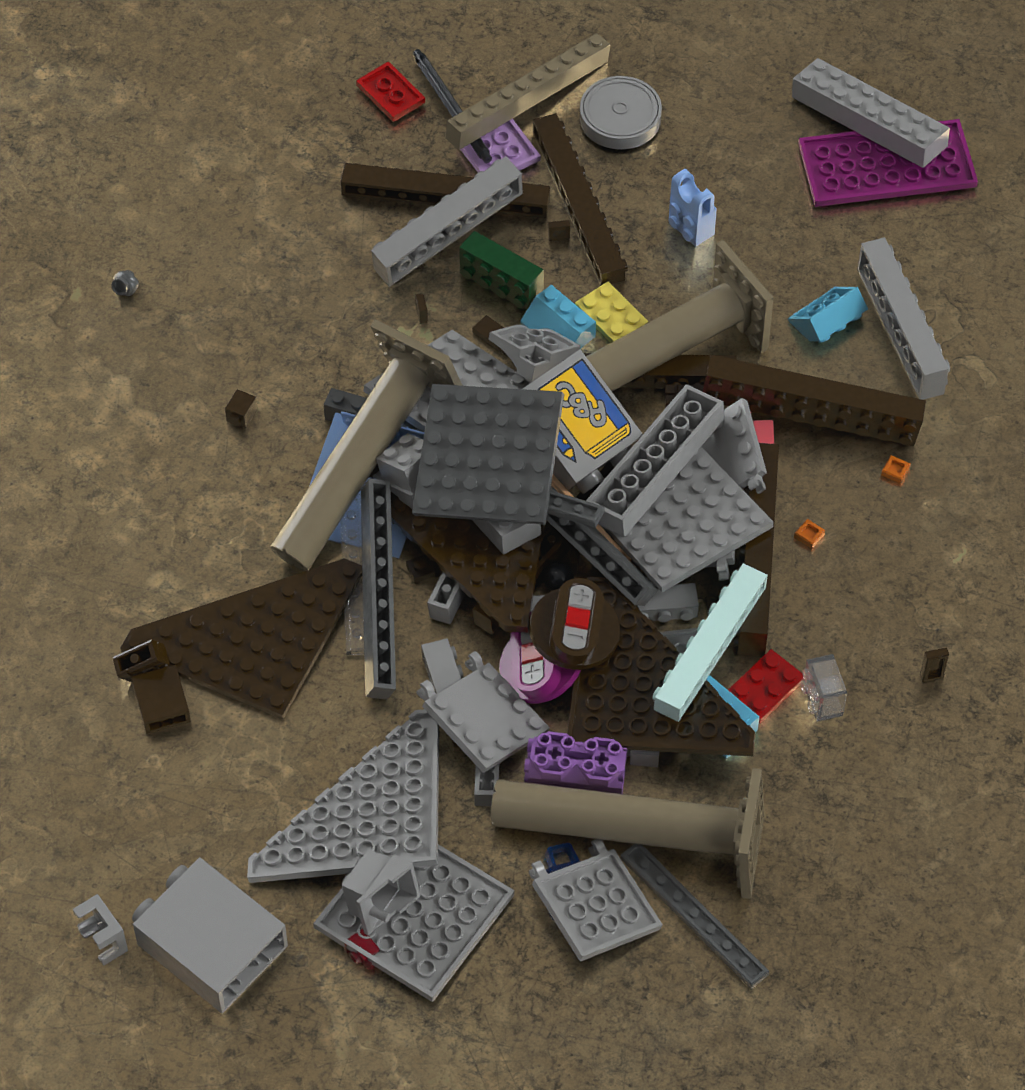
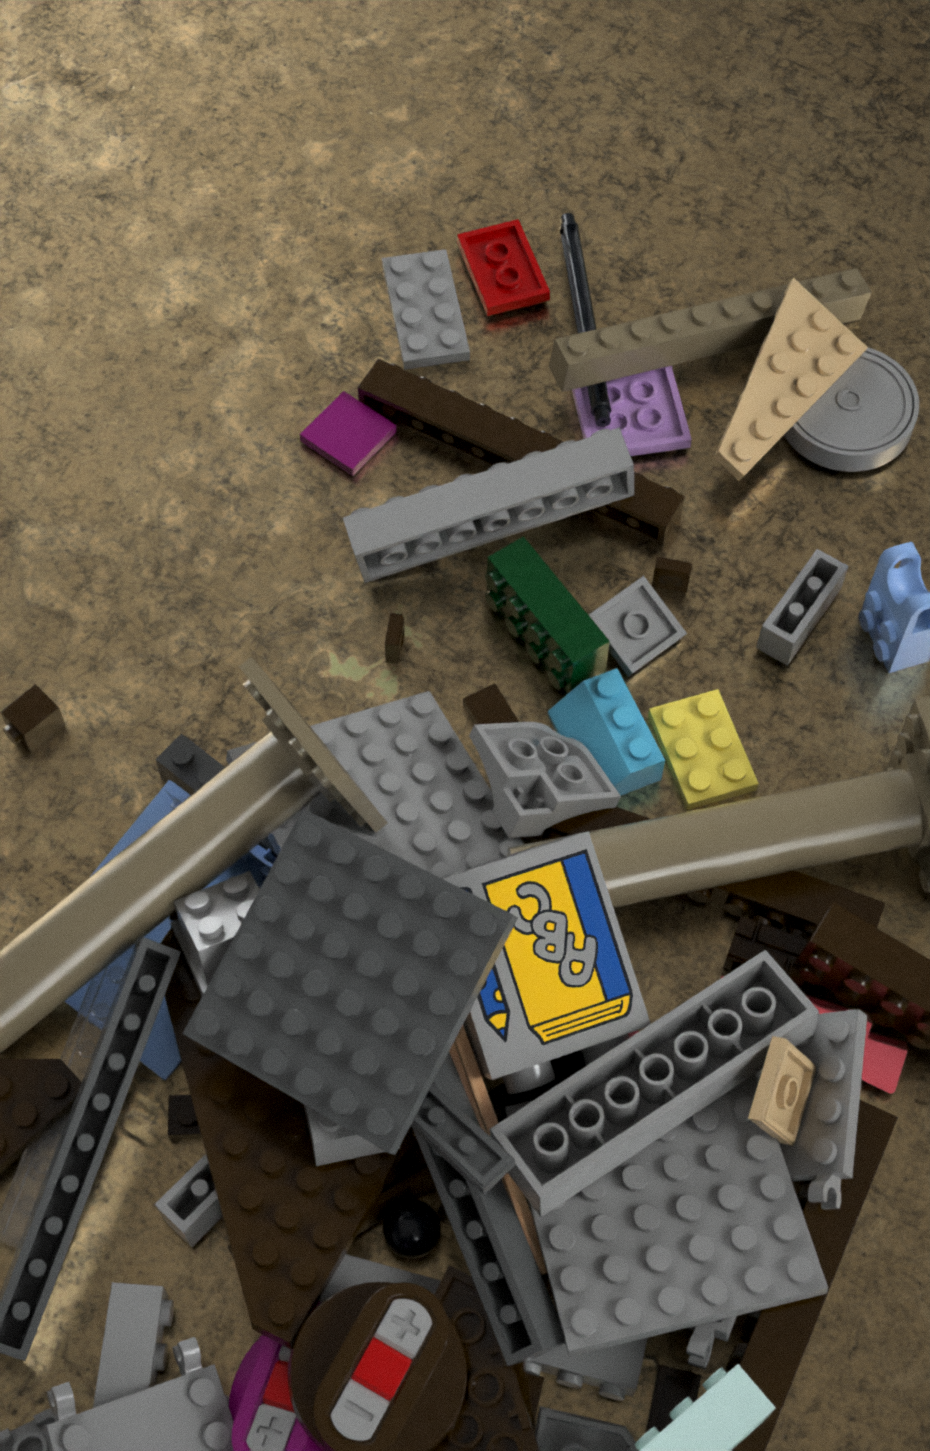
camera: 20 degrees right, 5 degrees up
dark brown brick [533,113,628,286] -> none
orange tile [794,519,825,549] -> none
none -> magenta tile [300,391,397,476]
none -> light grey plate [382,249,470,370]
none -> light grey hinge [589,576,687,677]
none -> tan wing [714,278,868,481]
none -> tan tile [748,1036,817,1146]
none -> light grey brick [756,549,849,666]

